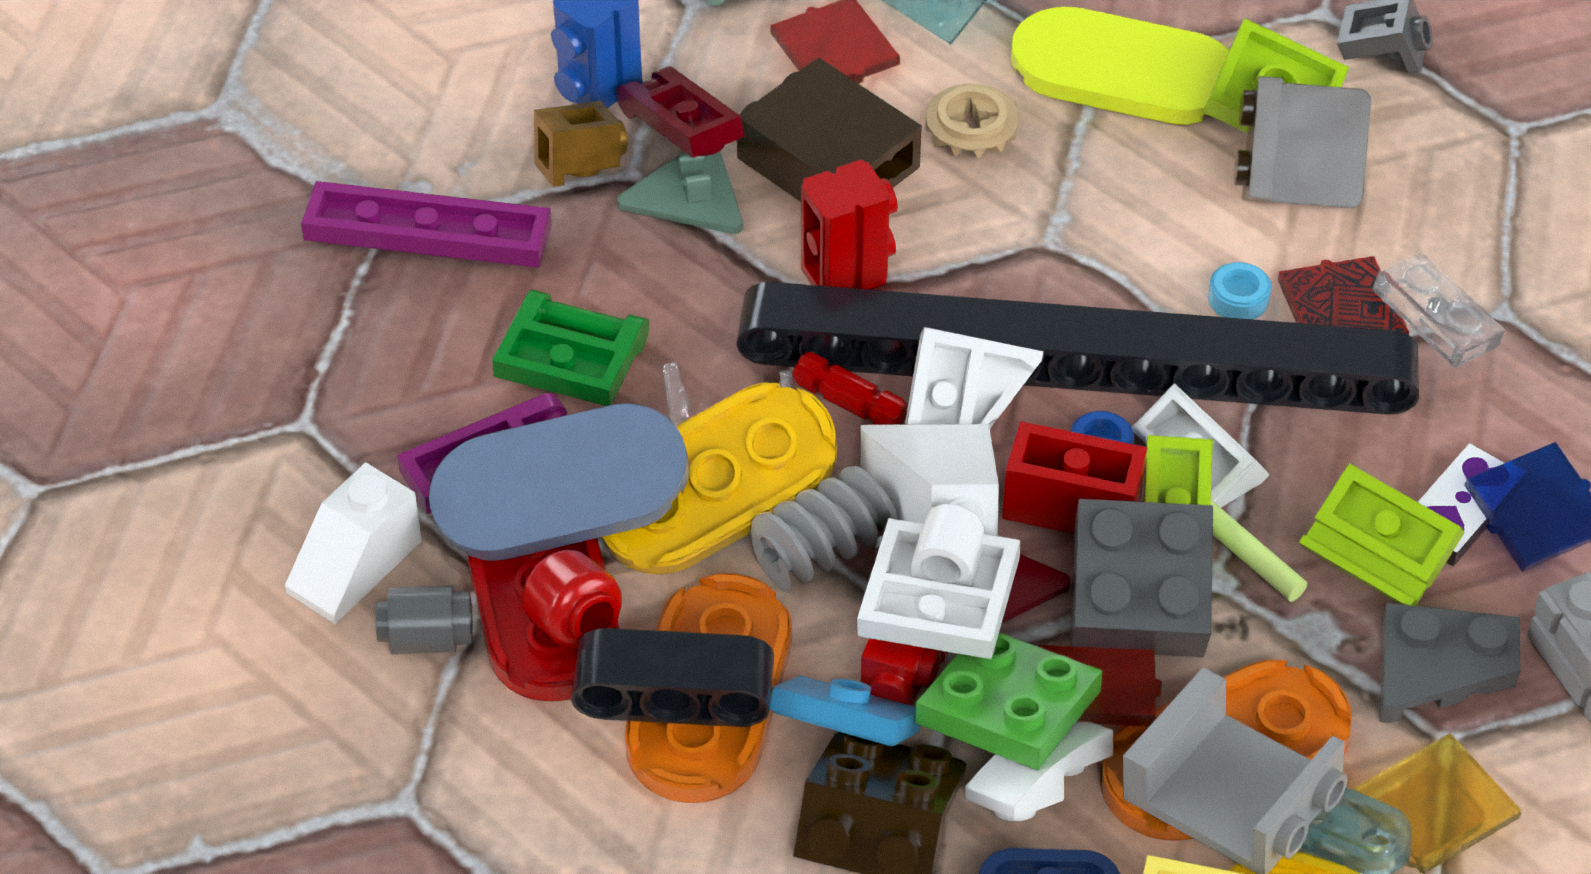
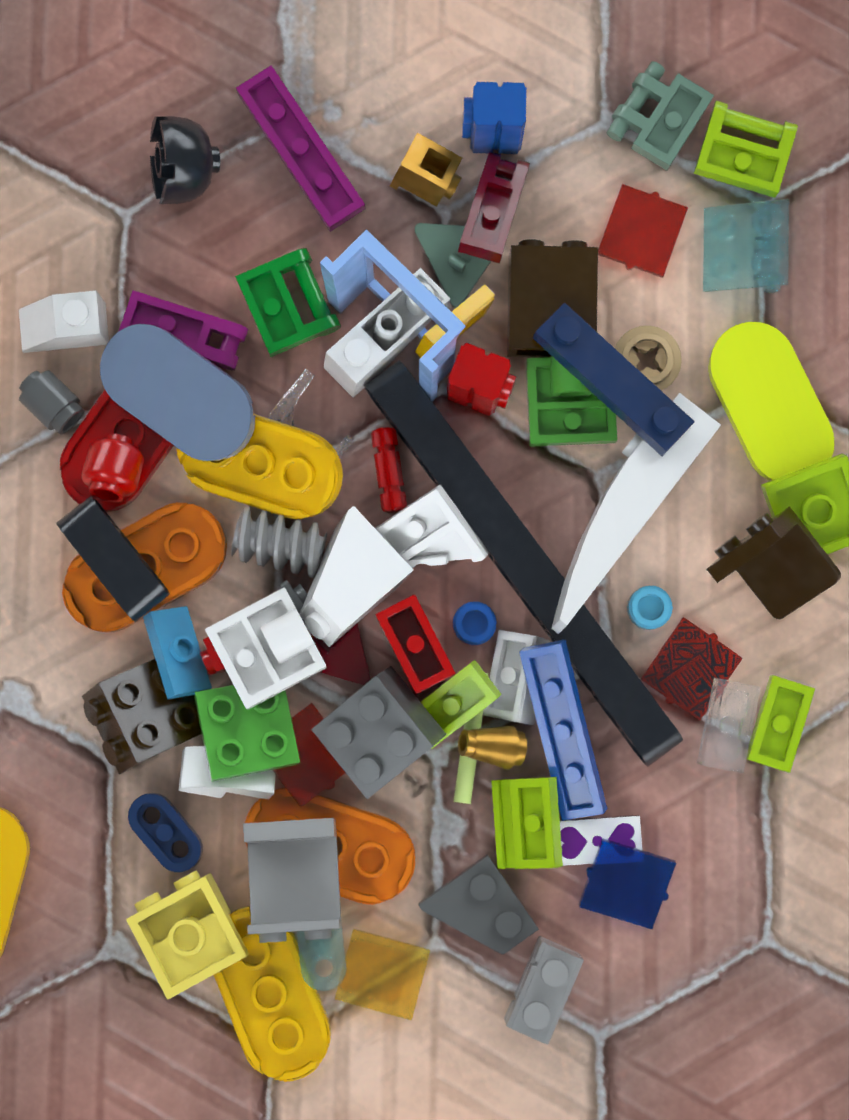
camera: 45 degrees right, 35 degrees up
none -> black cylinder [150,116,220,204]
none -> light blue piece [320,229,466,401]
none -> white slope [324,268,450,398]
none -> yellow tile [415,284,495,358]
none -> pearl gold cone [458,726,527,770]
none -> plate [519,640,608,821]
none -> bright green plate [526,356,617,447]
none -> dark blue plate [533,303,695,457]
none -> white slope [551,393,721,634]
none -> lime plate [745,675,815,773]

